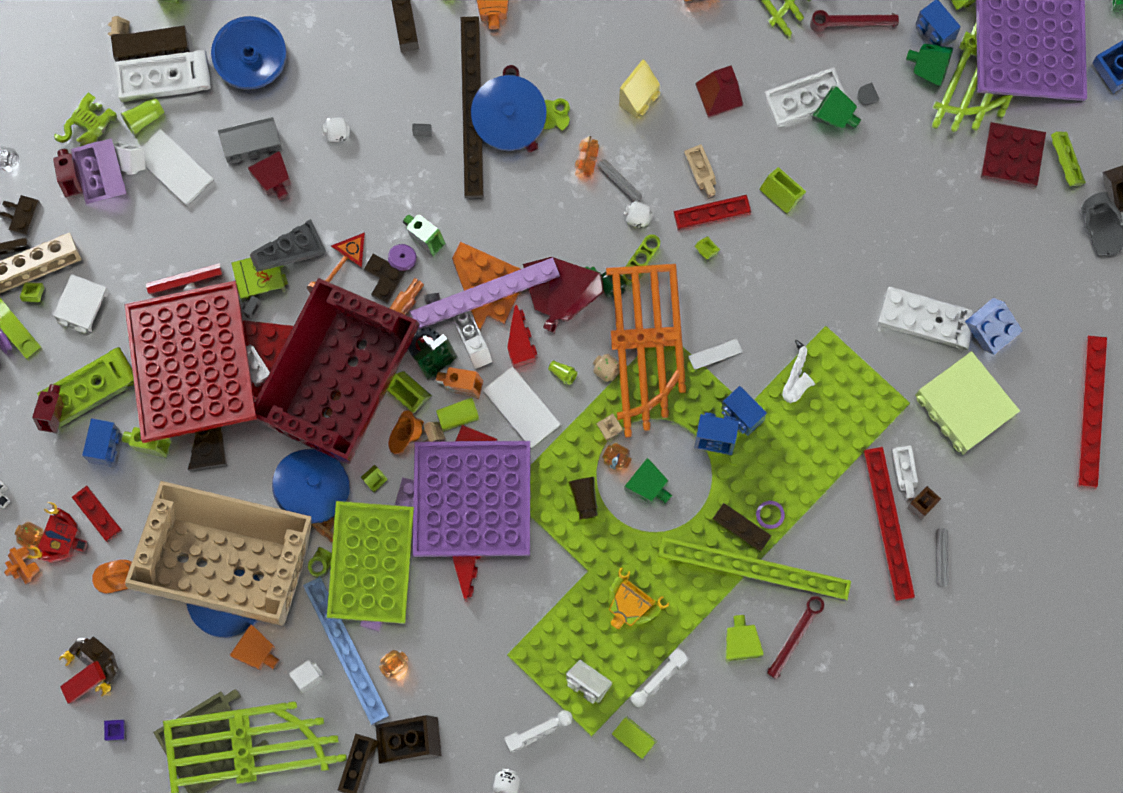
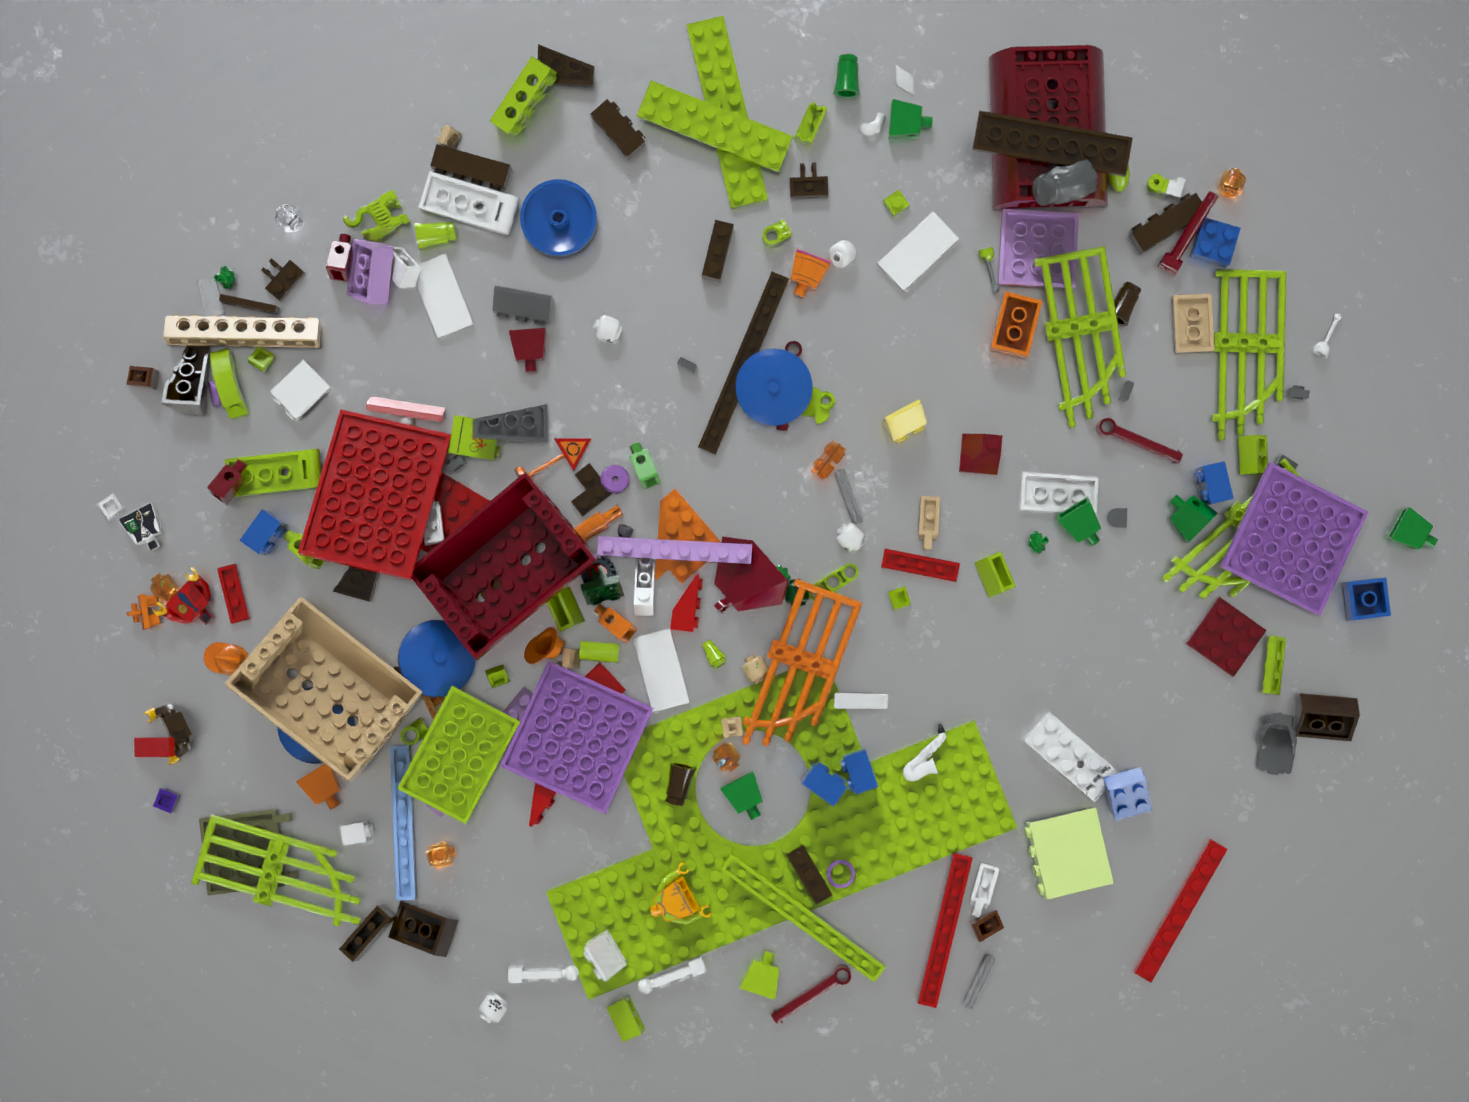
camera: 25 degrees right, 10 degrees up
none -> green plant [1028,531,1049,554]

